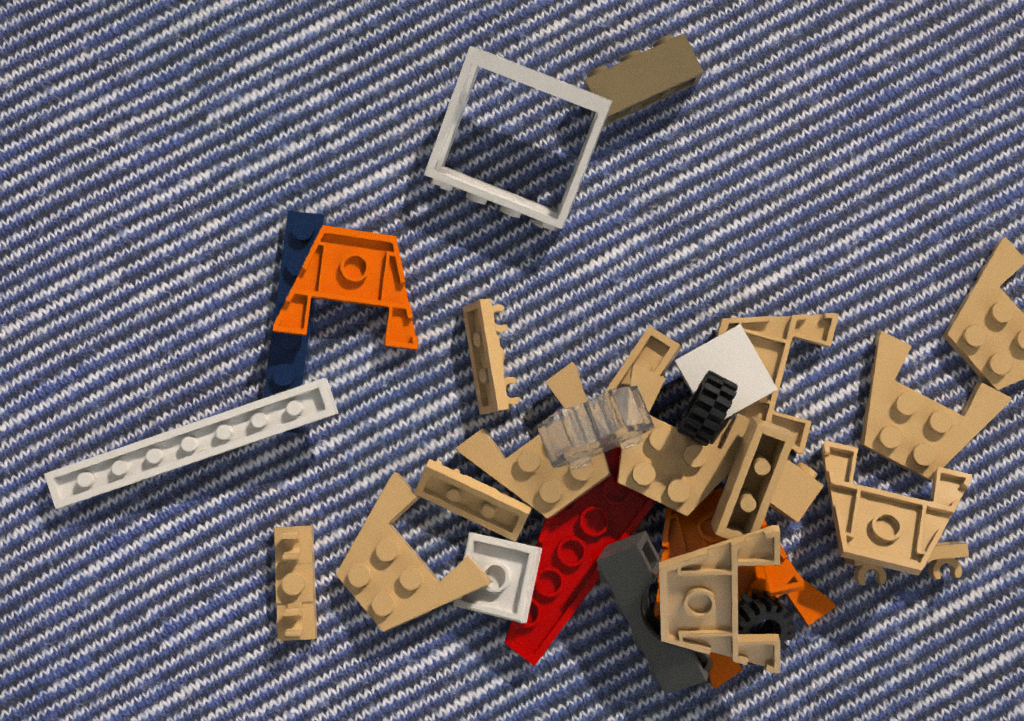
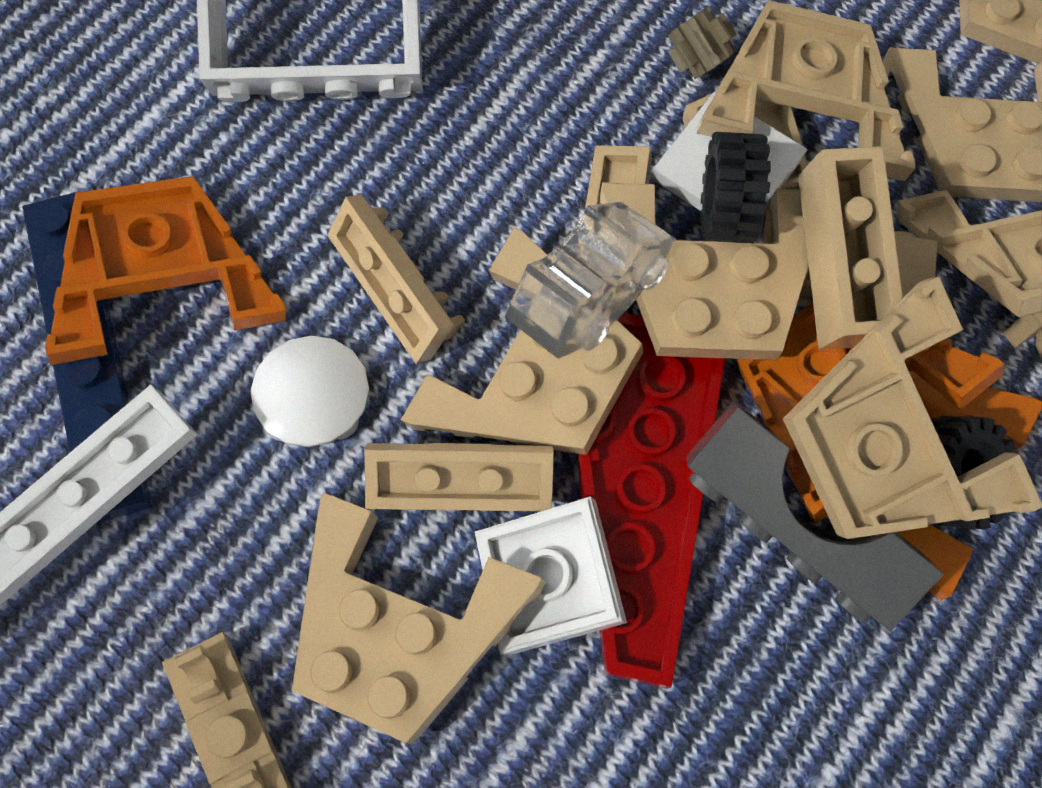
camera: 30 degrees left, 15 degrees down
none -> white dish [250,335,369,447]
none -> dark tan gear [668,6,736,79]
none -> tan wing [697,0,915,181]

